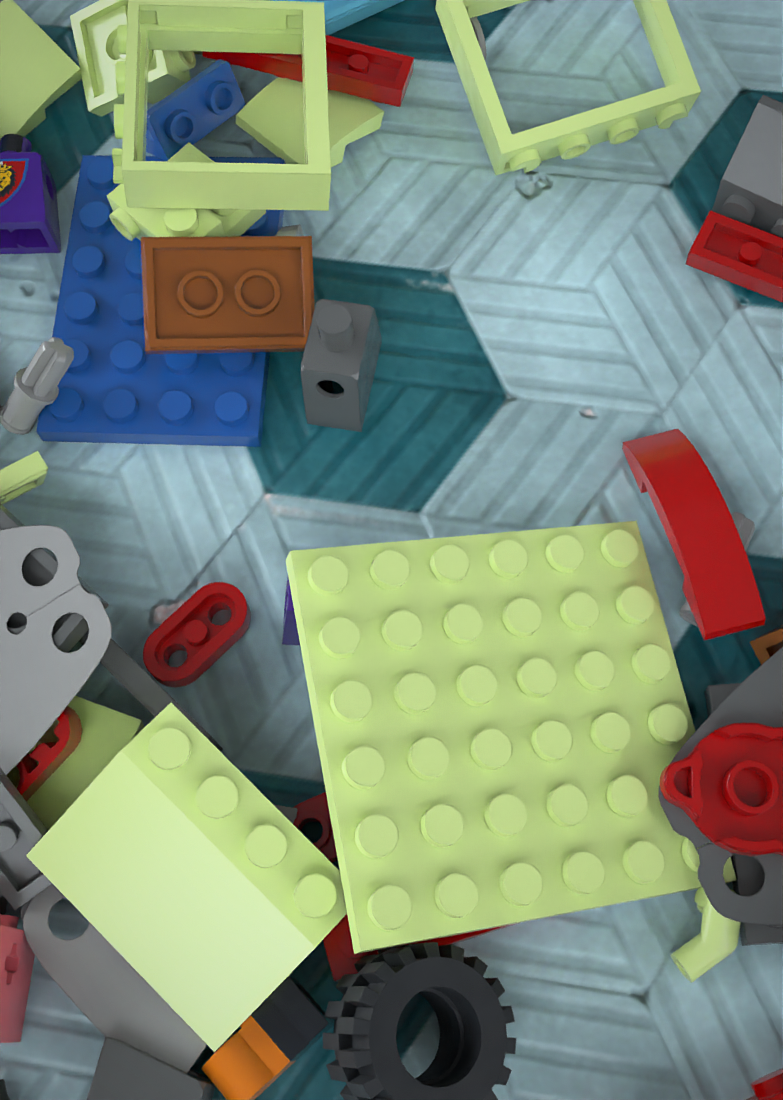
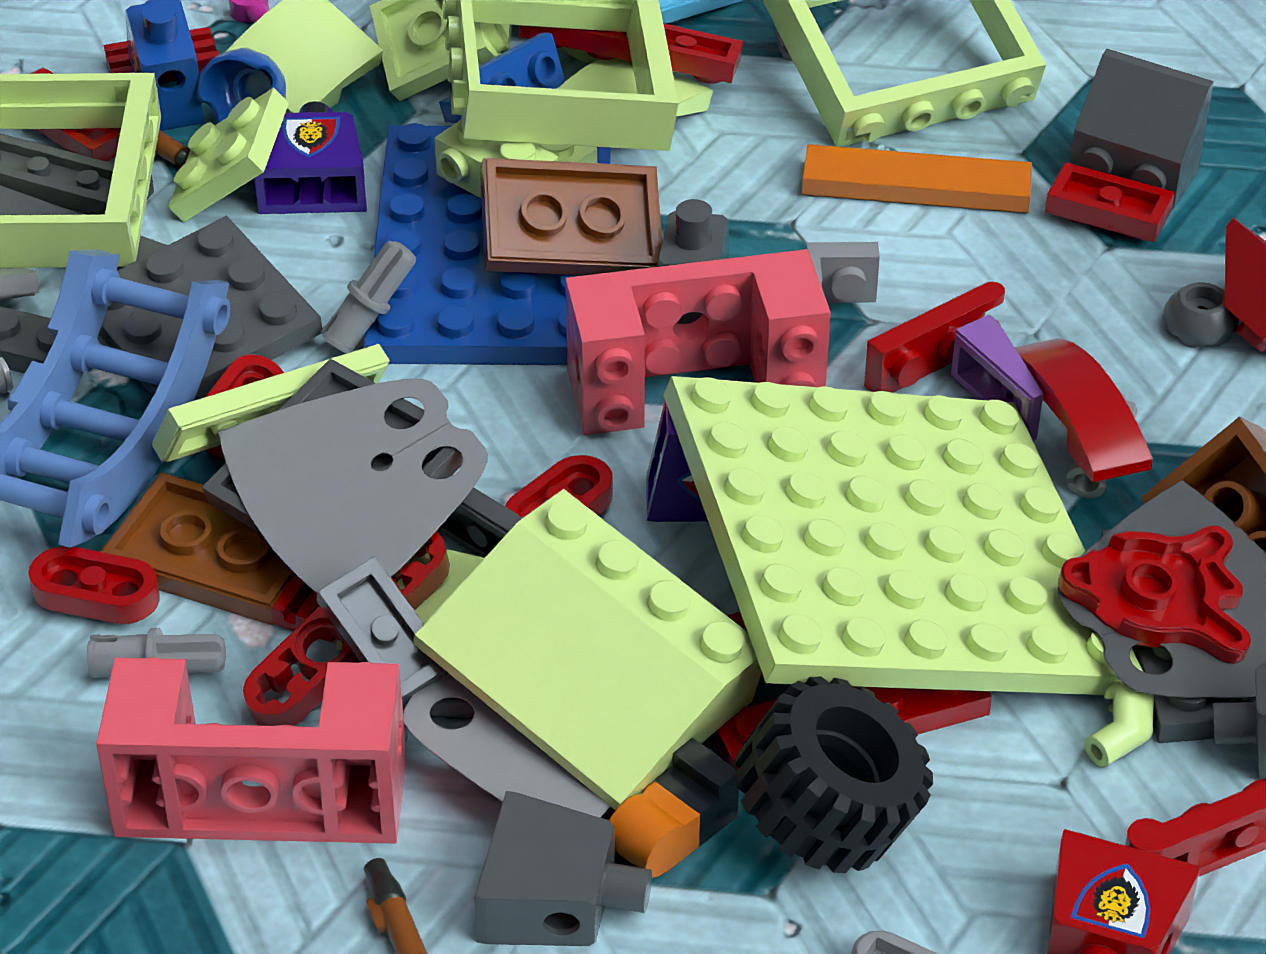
camera: 10 degrees left, 25 degrees down
none -> coral plate [565,249,831,435]
none -> orange tile [802,144,1032,213]
none -> light grey bracket [806,242,880,303]
none -> red hinge [864,282,1005,393]
none -> medium lavender slope [951,315,1044,441]

